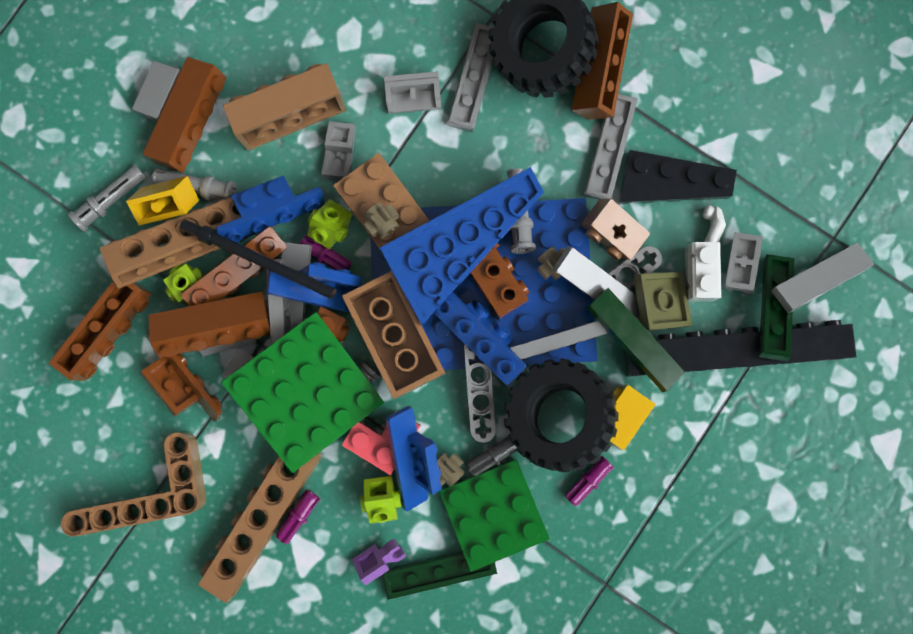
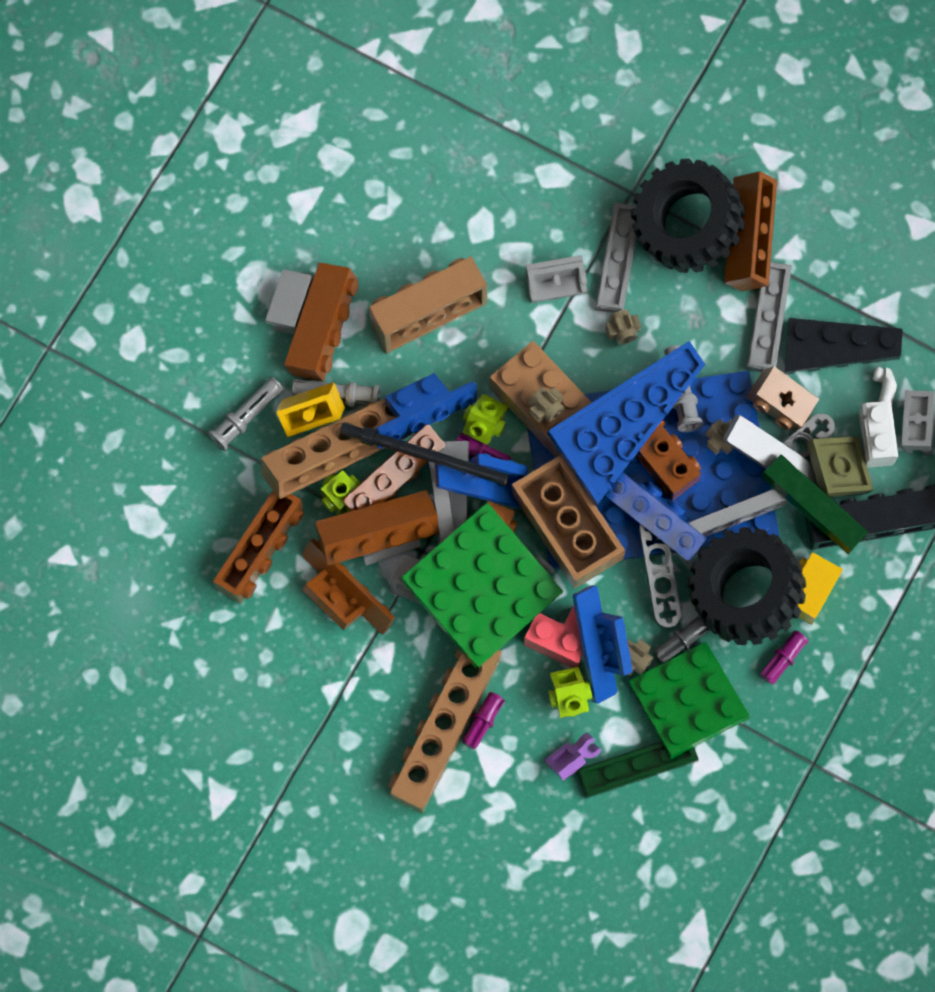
camera: 10 degrees left, 10 degrees down
medium nougat beam [61,432,206,537] -> none
light grey slope [321,121,356,181] -> none
none -> dark tan gear [605,310,642,345]

